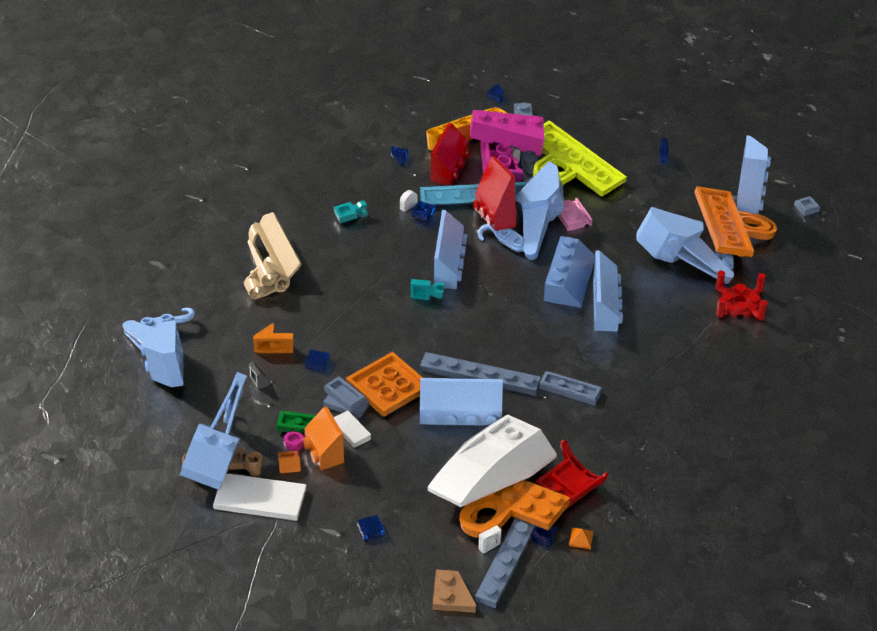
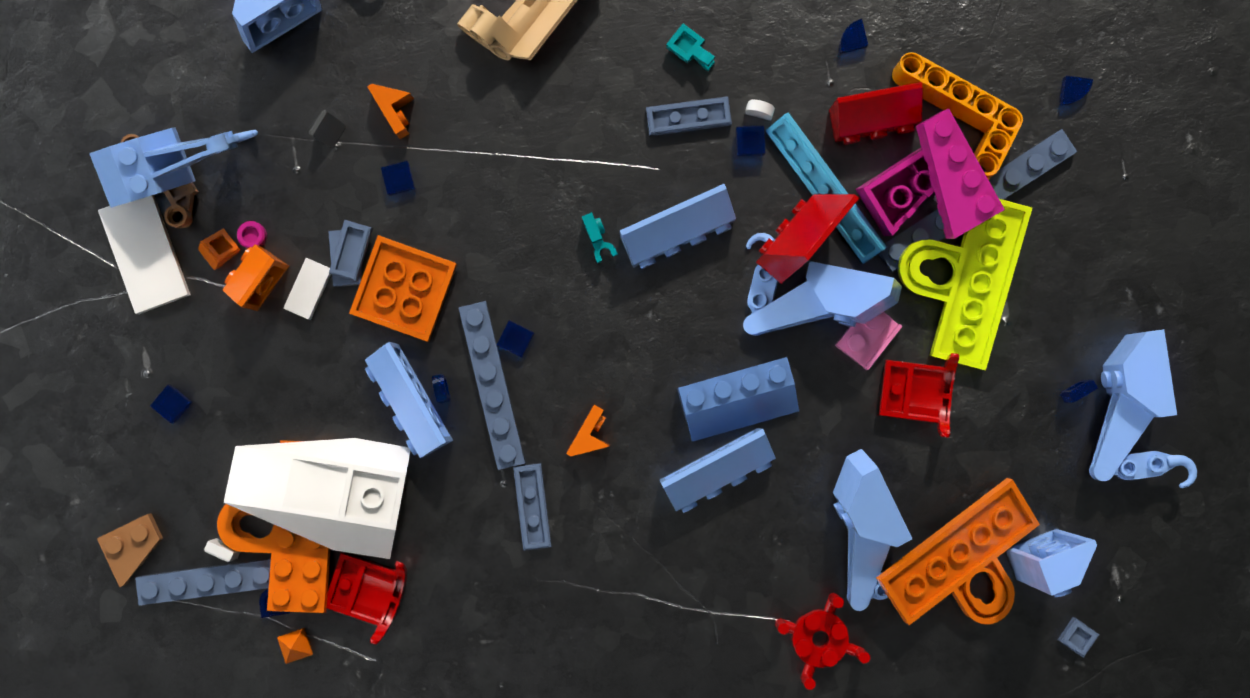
camera: 60 degrees right, 45 degrees up
green plate [276,411,316,434] -> none
none -> clear blue tile [497,320,534,358]
none -> orange slope [566,405,610,456]
none -> sand blue tile [646,97,732,136]
none -> red piece [878,353,959,438]
none -> light blue slope [1089,329,1197,489]

